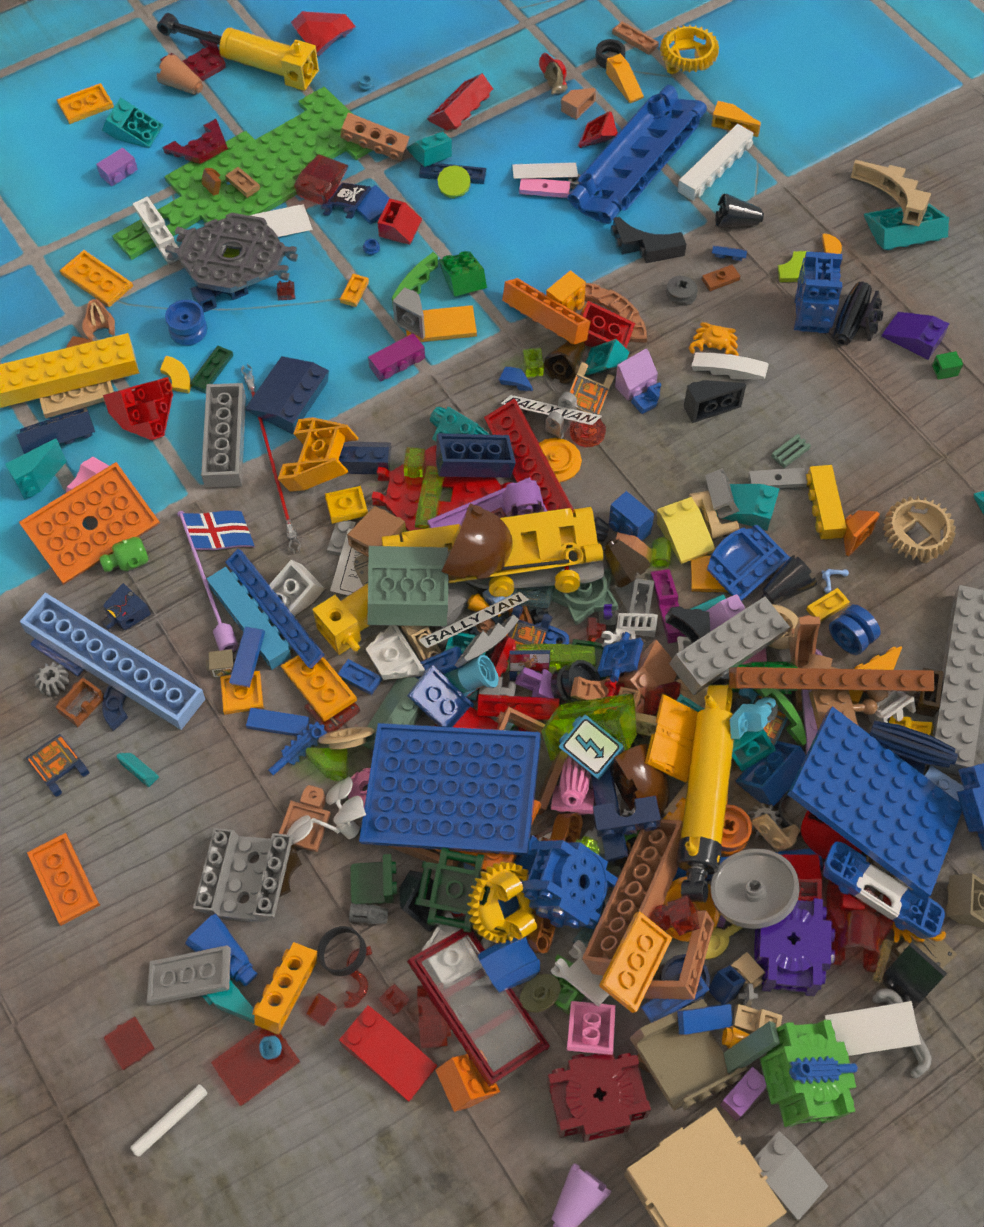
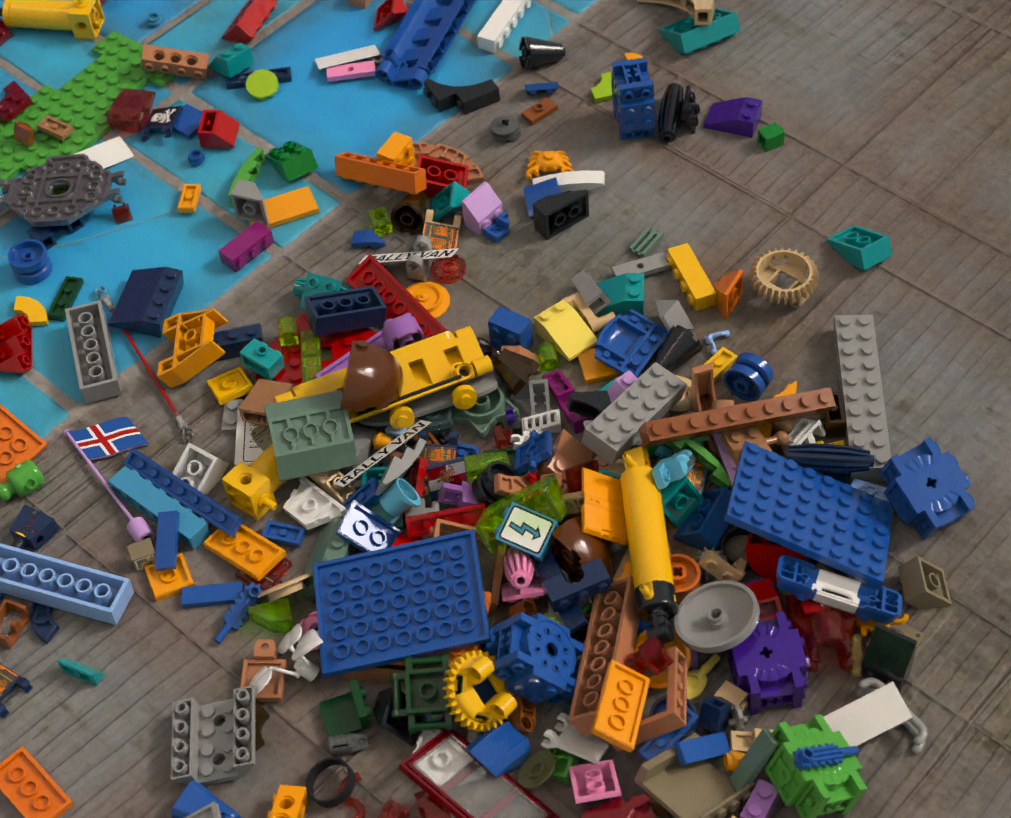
camera: 10 degrees left, 10 degrees down
none -> teal brick [240,338,285,380]
none -> blue slope [523,177,561,219]
none -> light grey slope [656,300,694,333]

